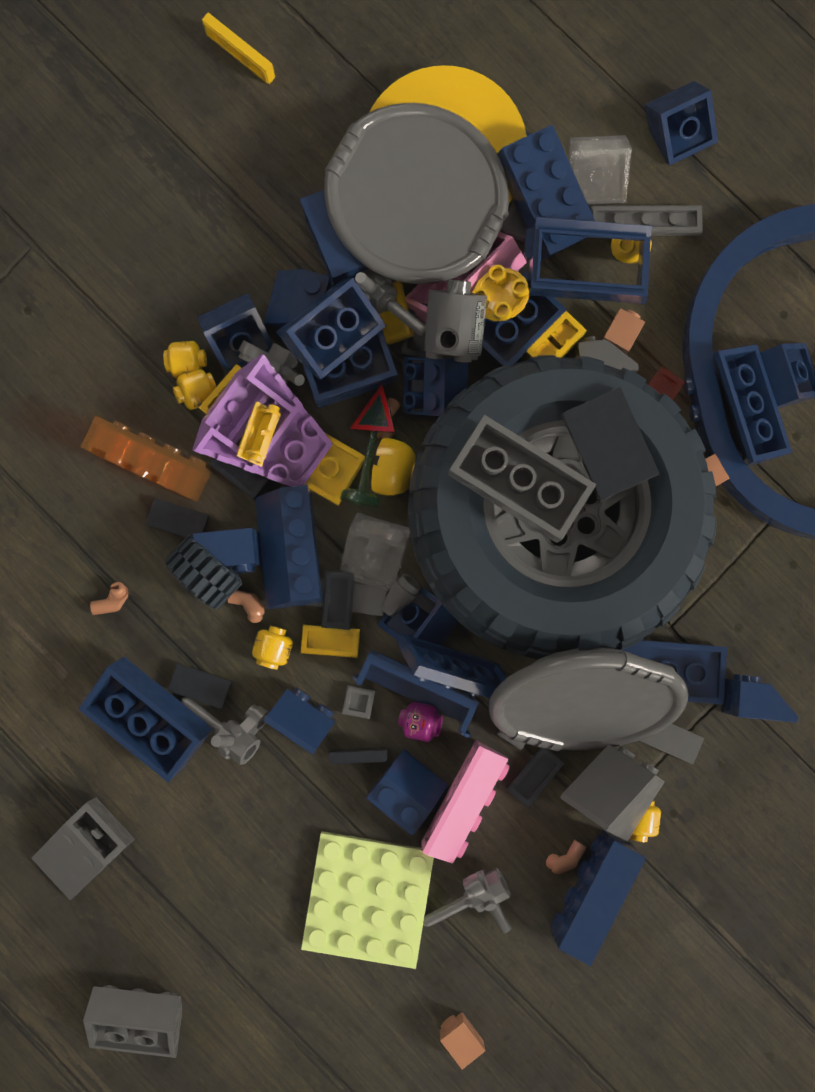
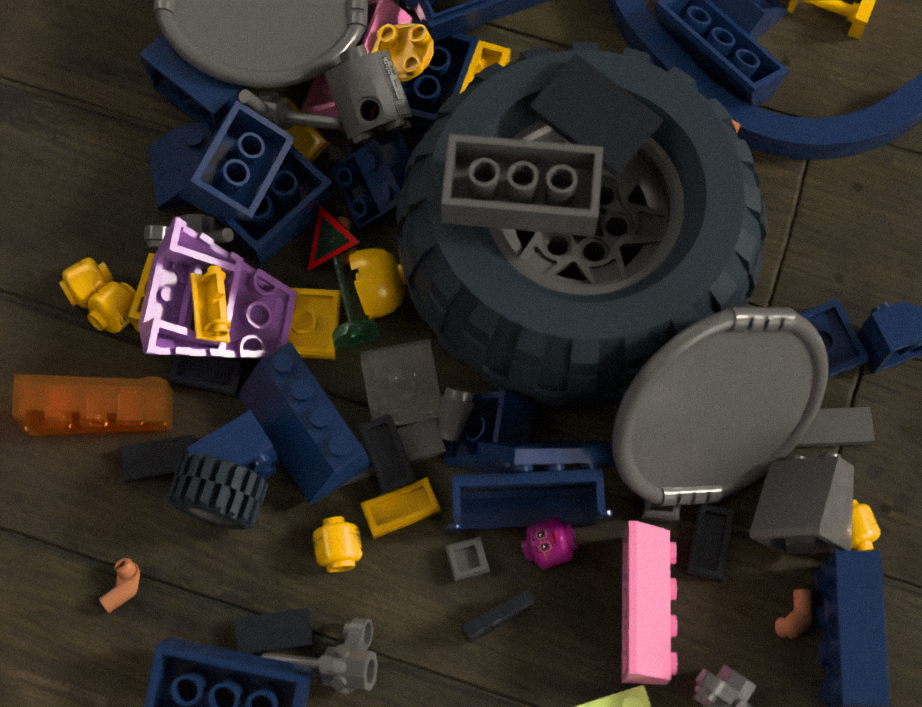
camera: 25 degrees left, 15 degrees down
dark blue slope [197,293,273,375] -> none
nougat arm [228,590,264,623] -> none
dark blue slope [264,687,336,755] -> none
dark blue slope [367,748,448,835] -> none
nougat brick [602,308,645,354] -> none

